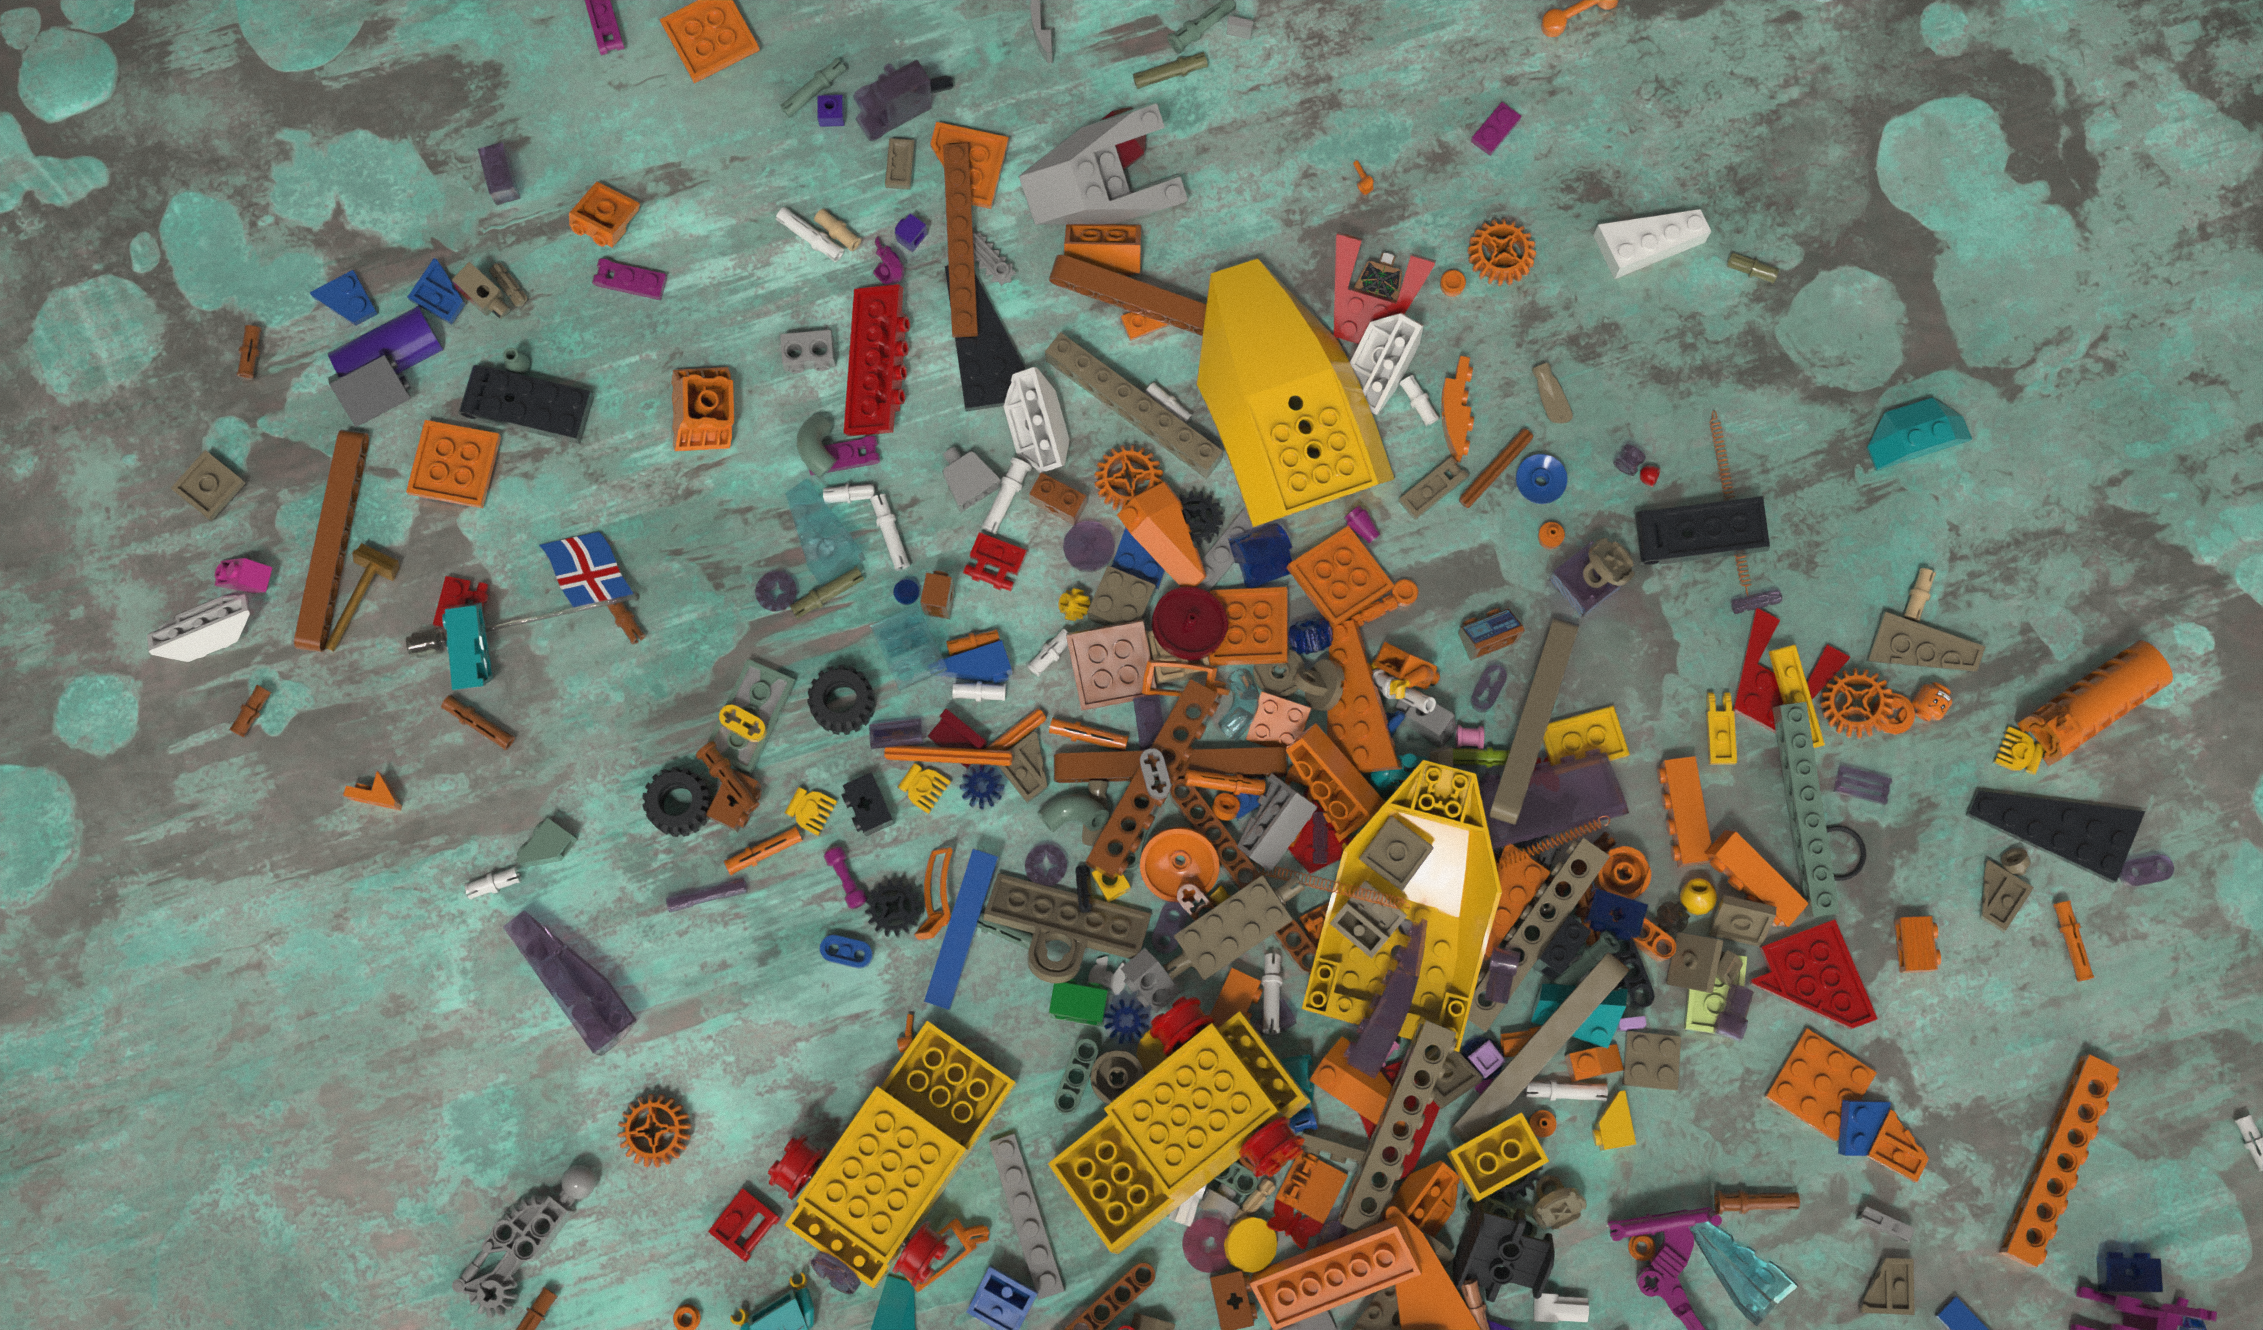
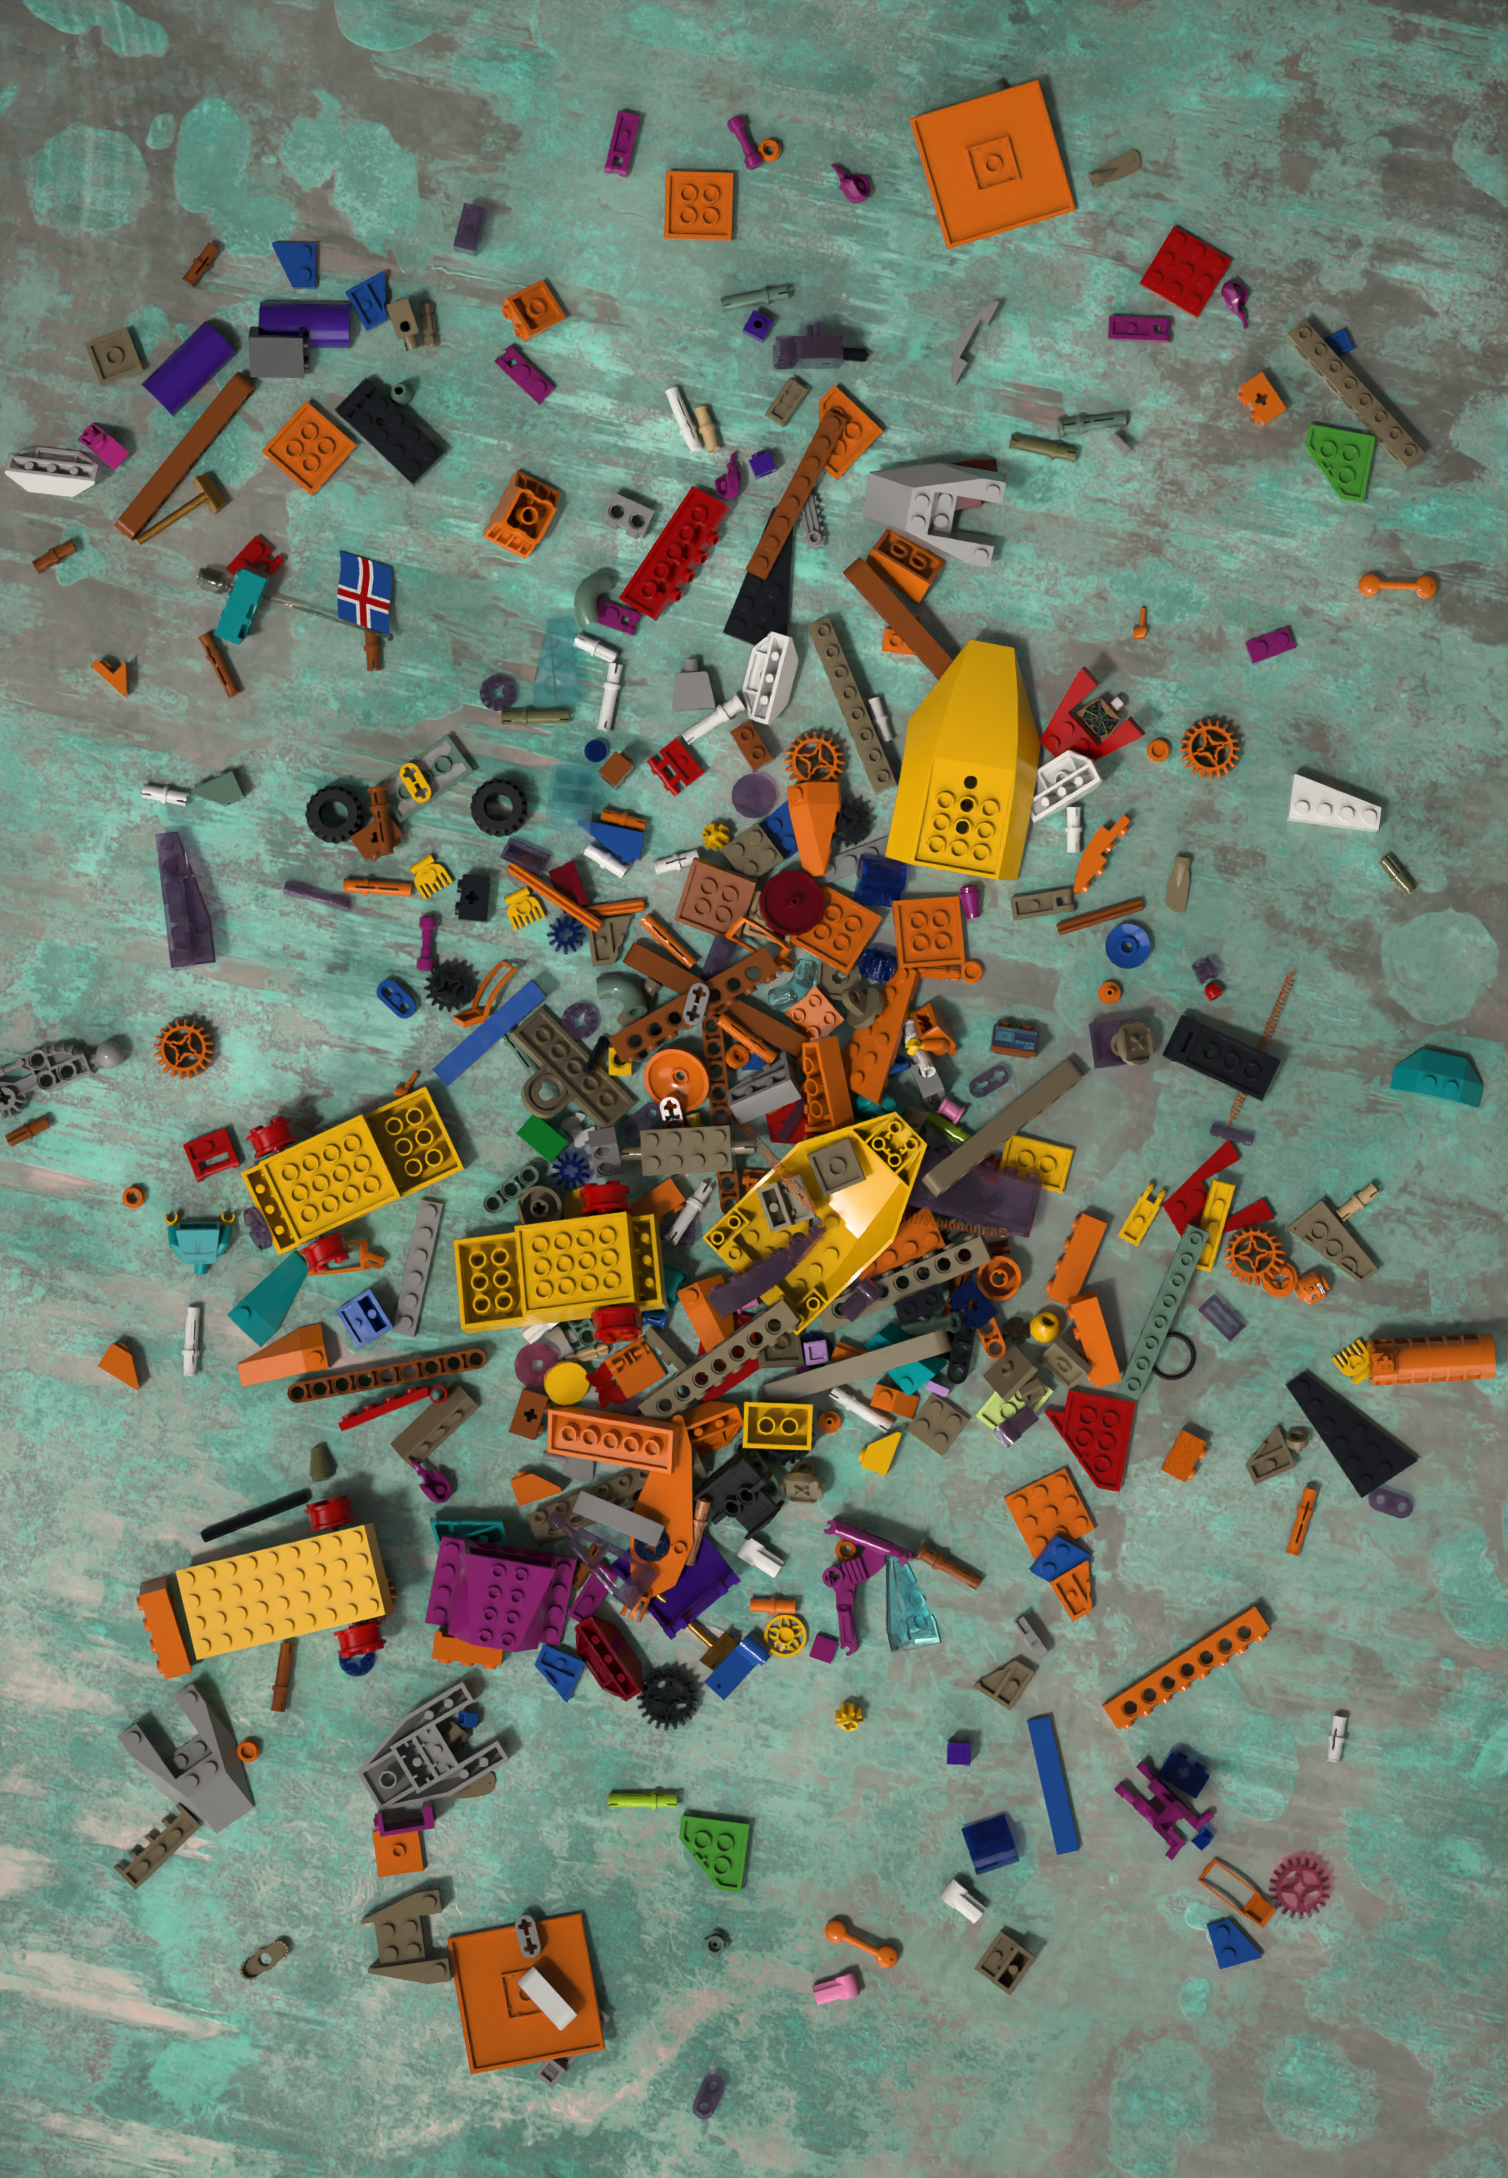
camera: 30 degrees right, 10 degrees up
none -> dark purple brick [141,322,237,417]

